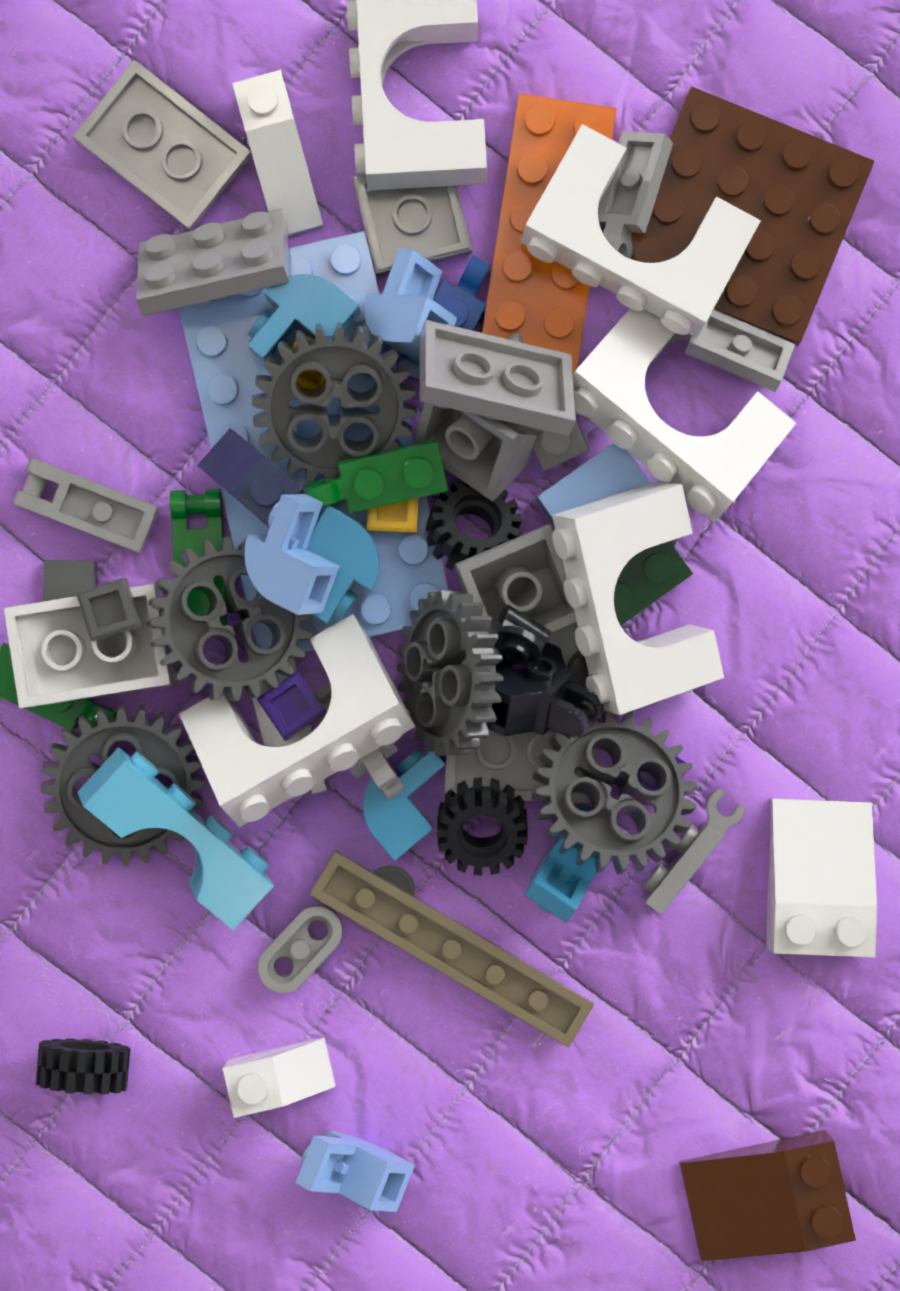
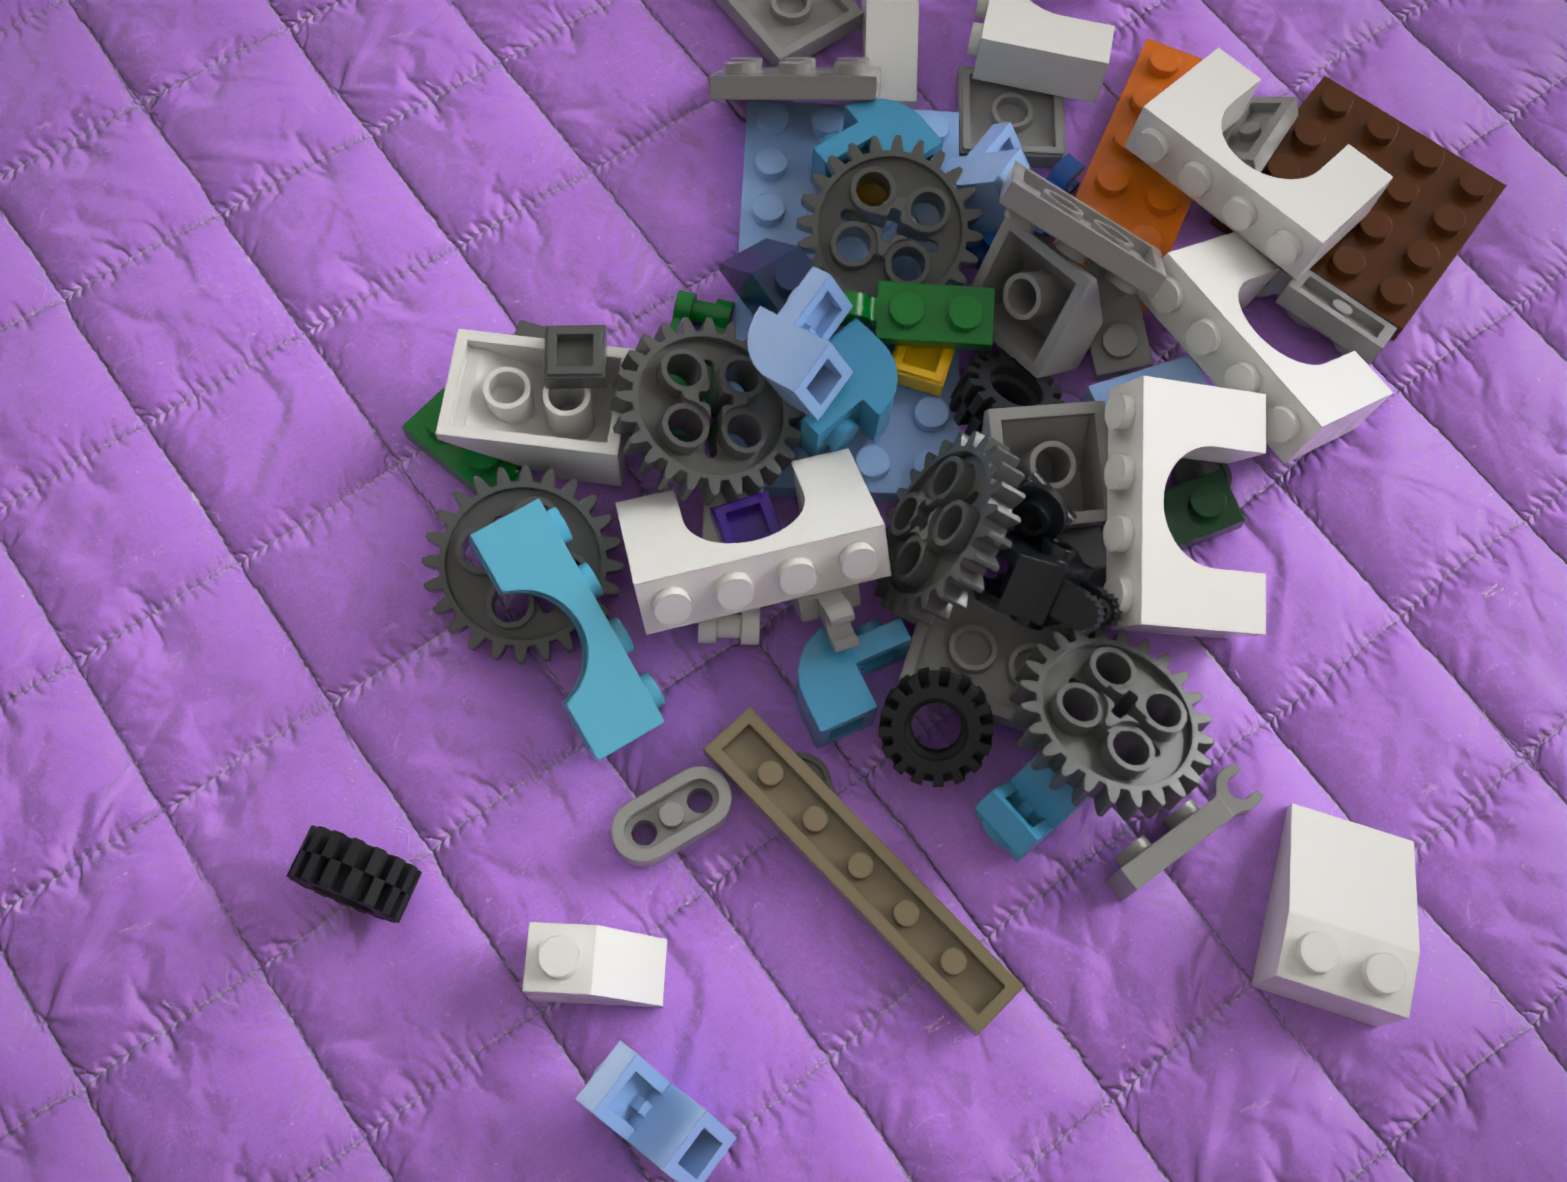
camera: 10 degrees right, 20 degrees down
light grey plate [12,457,160,554] -> none

